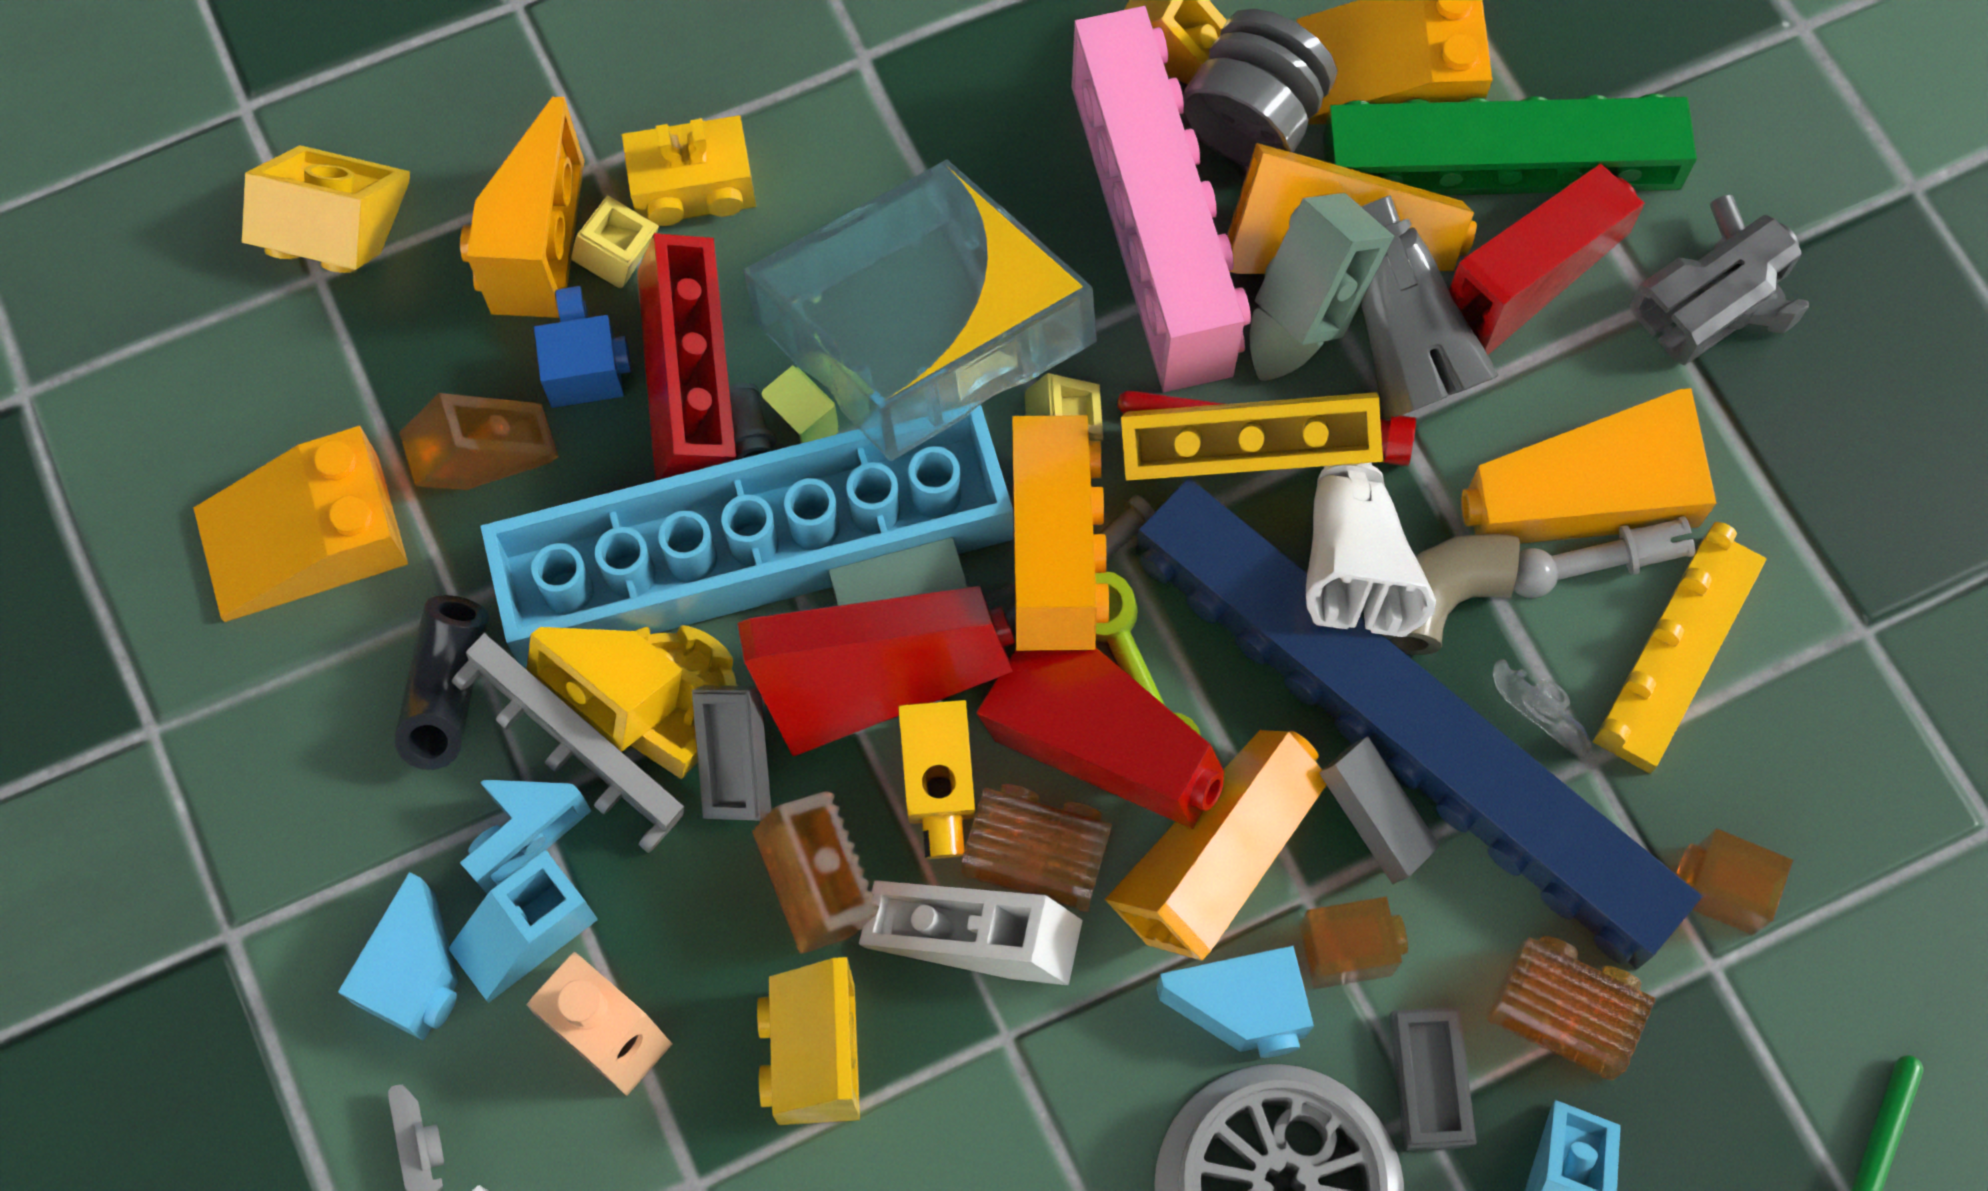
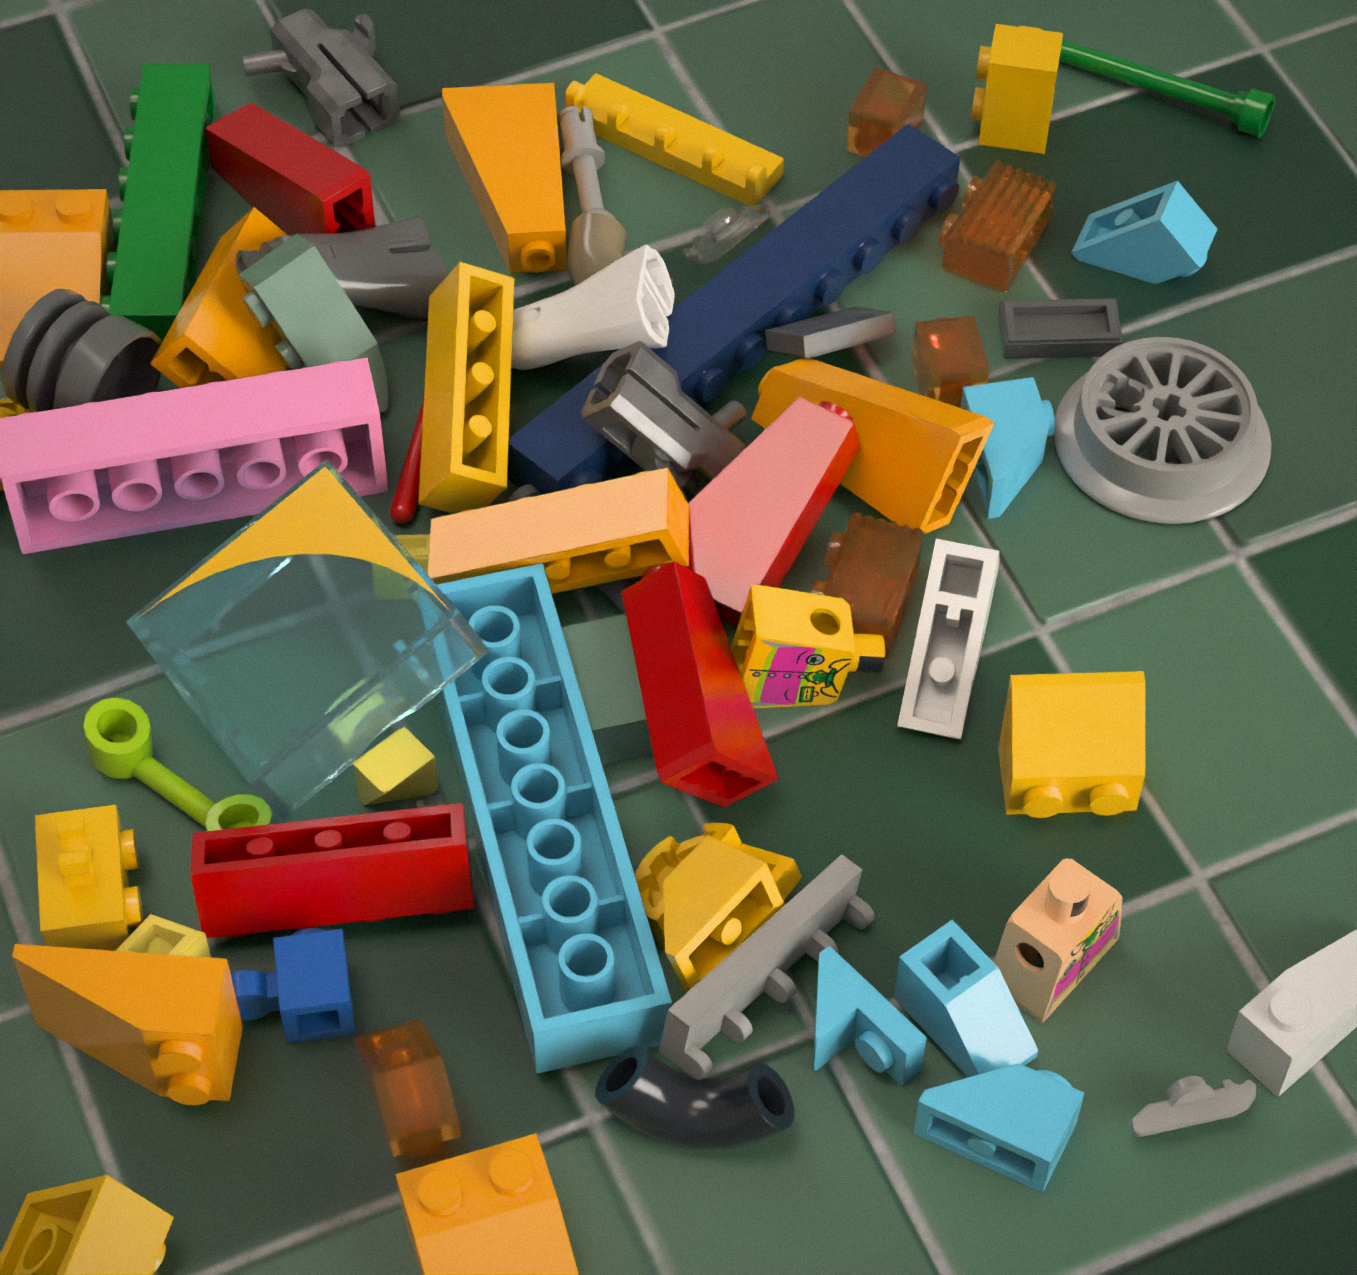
camera: 90 degrees left, 15 degrees down
dark grey tile [692,685,772,821] -> none
clear orange brick [752,791,879,954] -> none
none -> lime piece [83,697,273,831]
none -> flat silver piece [581,340,747,503]
none -> yellow brick [971,24,1063,154]

